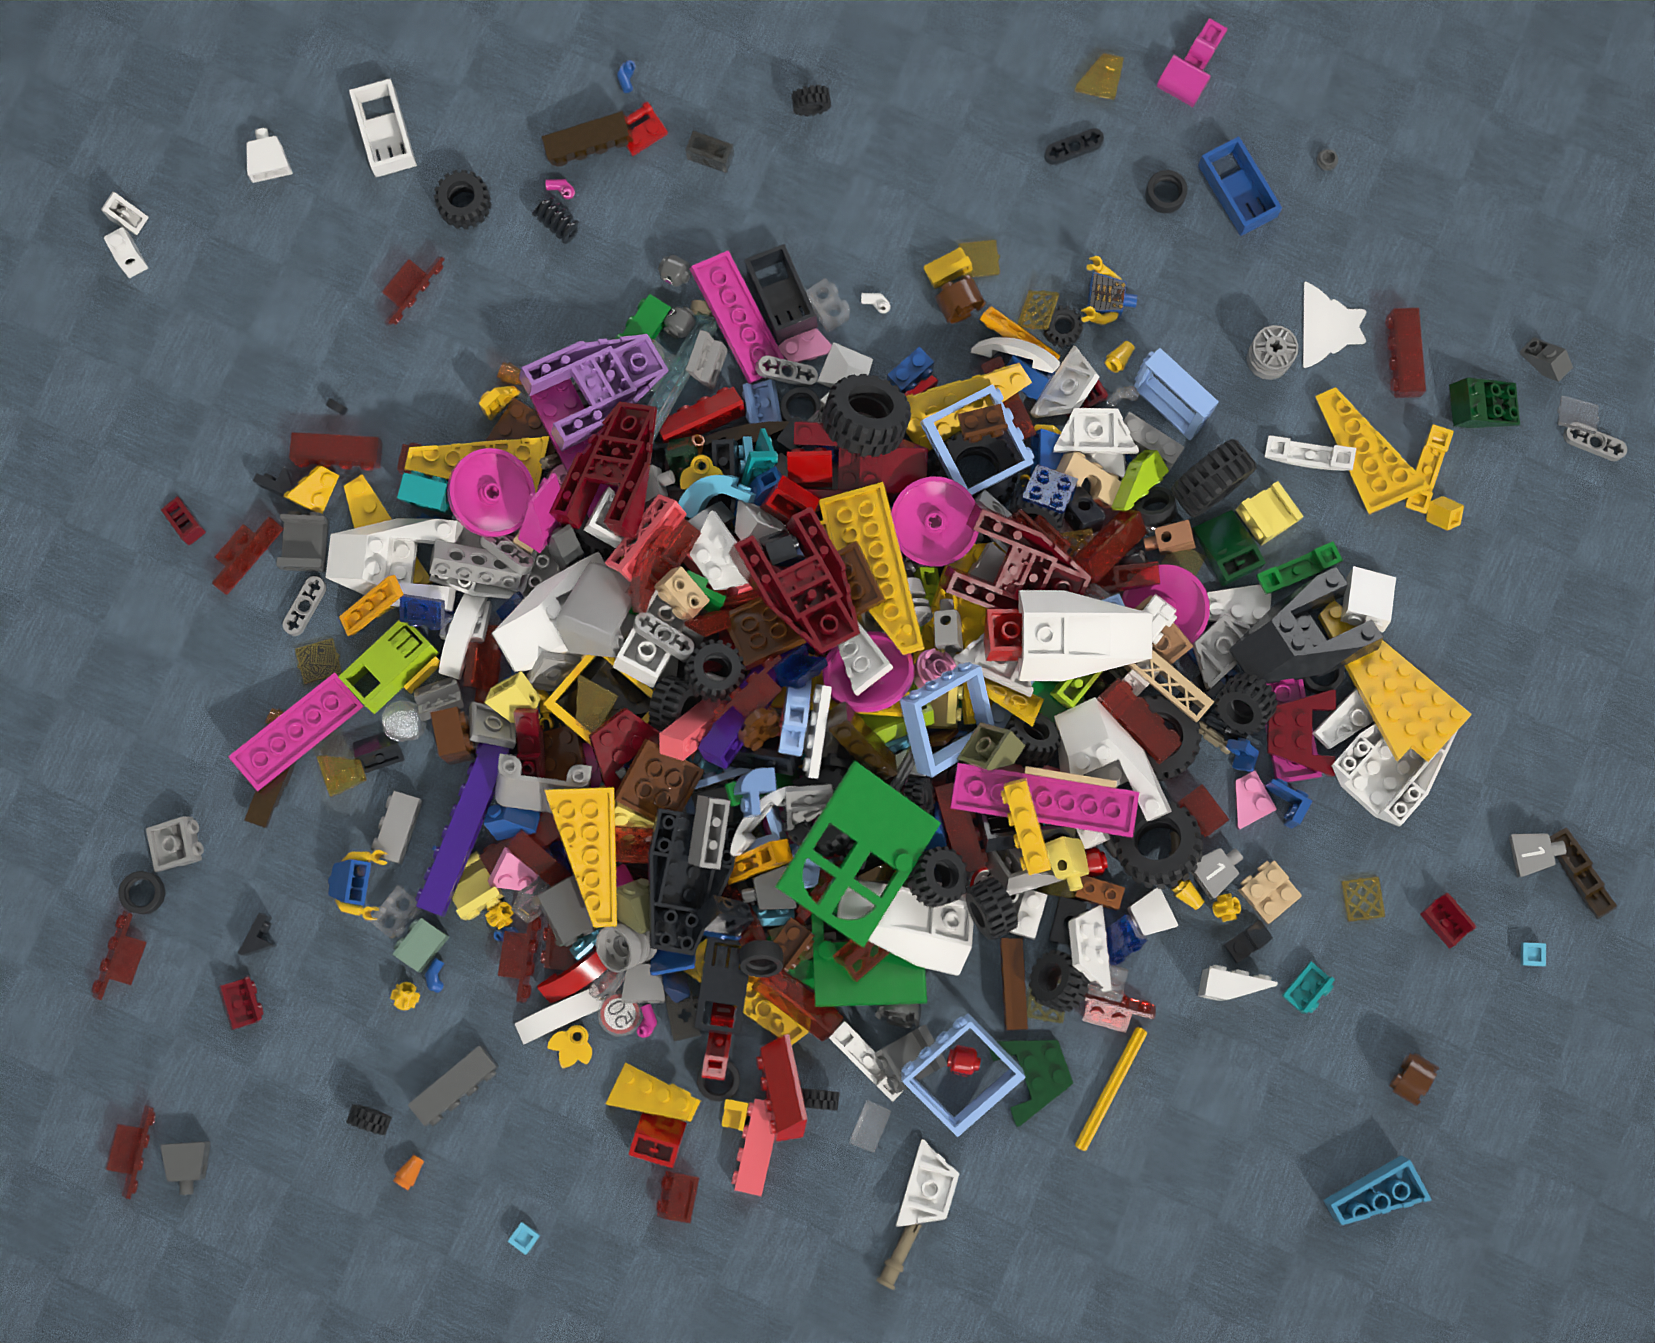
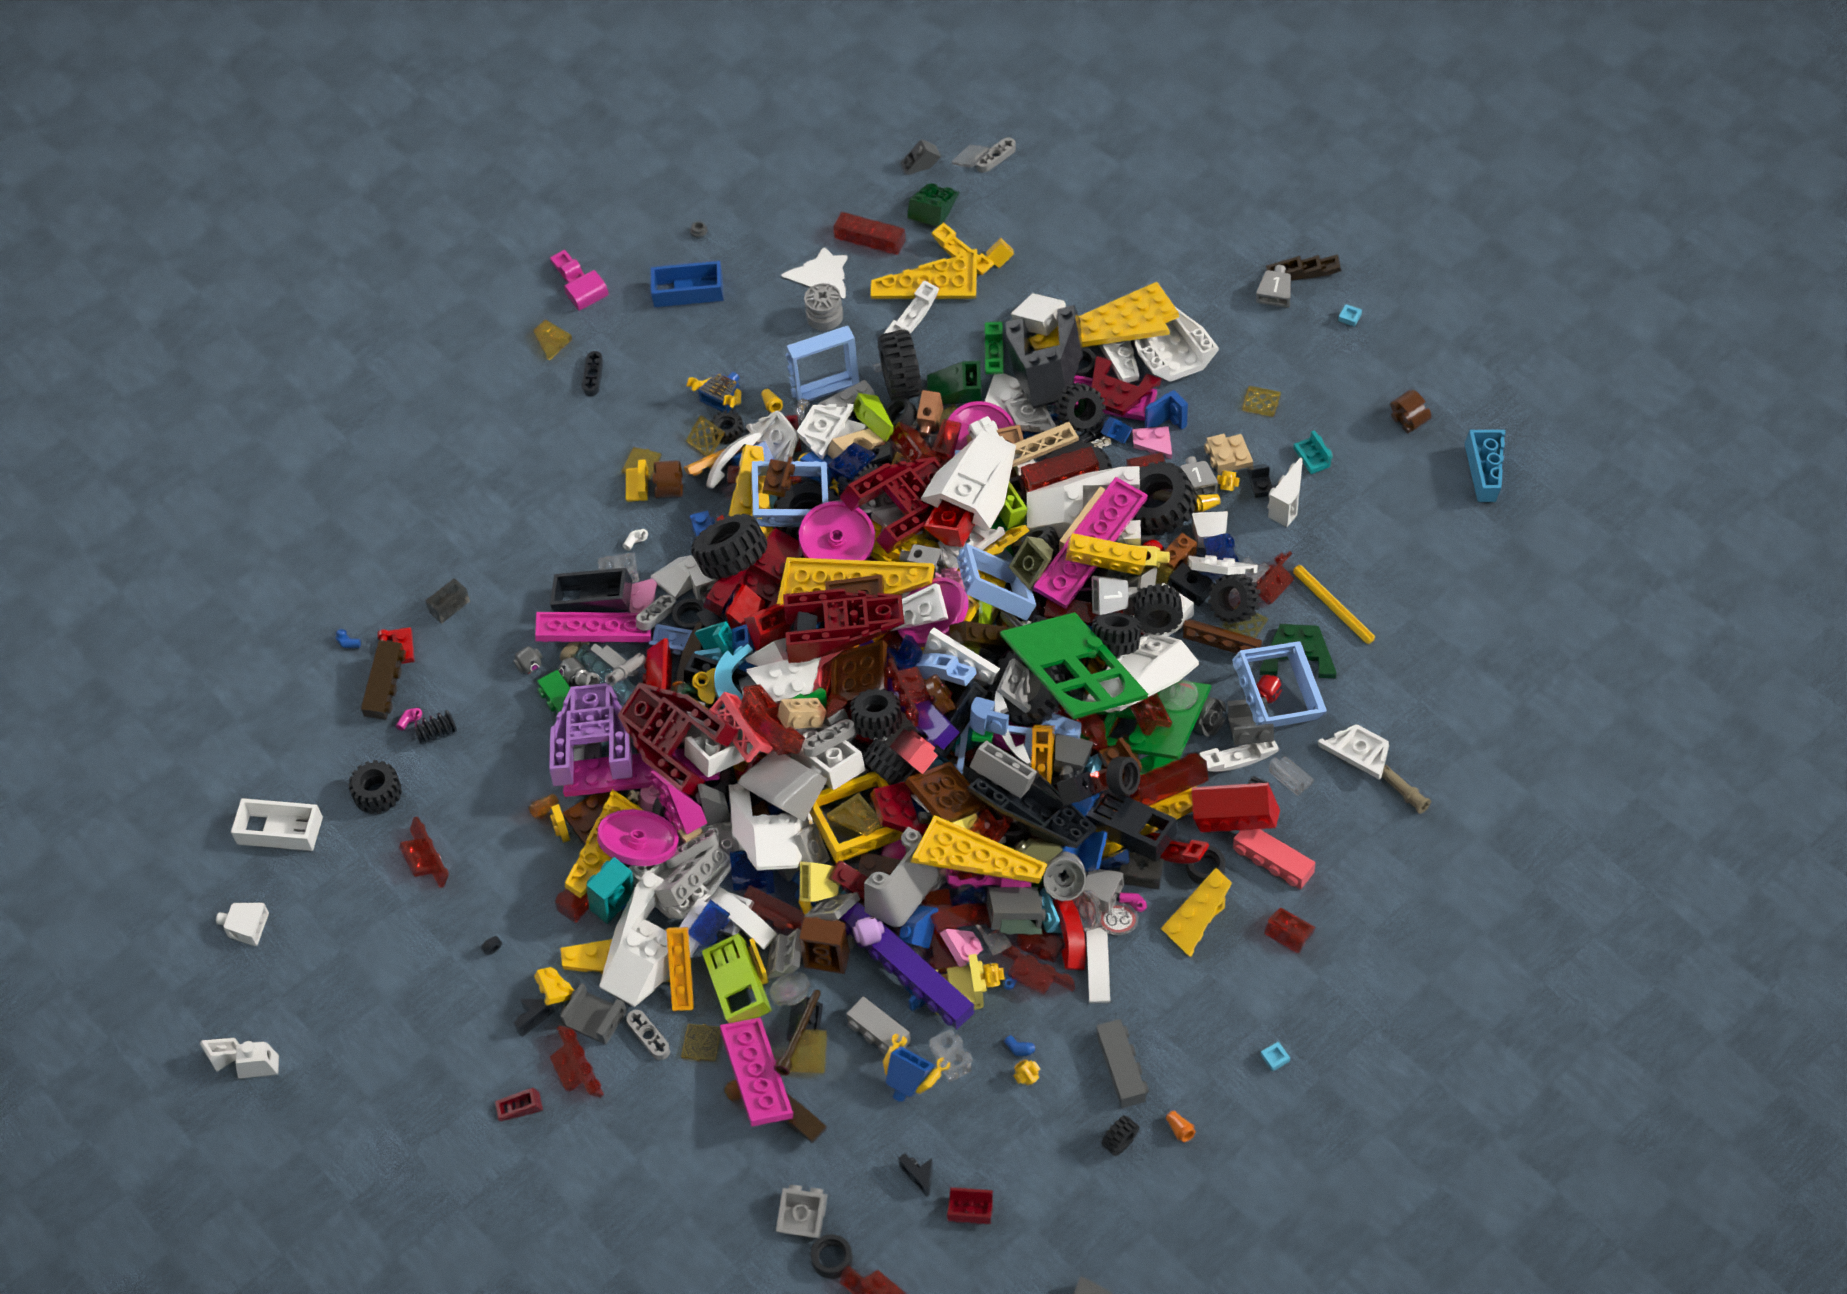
camera: 60 degrees left, 25 degrees down
clear red brick [289,432,383,471] -> none
sand green slope [393,918,449,973] -> none
yellow plate [547,1025,592,1068] -> none
red slope [628,1112,687,1168] -> none
yellow panel [722,1099,749,1131] -> none
black tyre [791,85,831,116] -> none
black tyre [1145,170,1188,214] -> none
light yellow piece [1235,481,1304,546] -> none
dark red bracket [1420,893,1477,949] -> none
none -> light grey bush [575,669,600,686]
none -> light grey pin [605,653,646,686]
none -> dark brown piece [774,989,821,1076]
none -> lavender head [852,916,885,946]
none -> torso [1092,576,1138,615]
none -> clear piece [1159,680,1198,712]

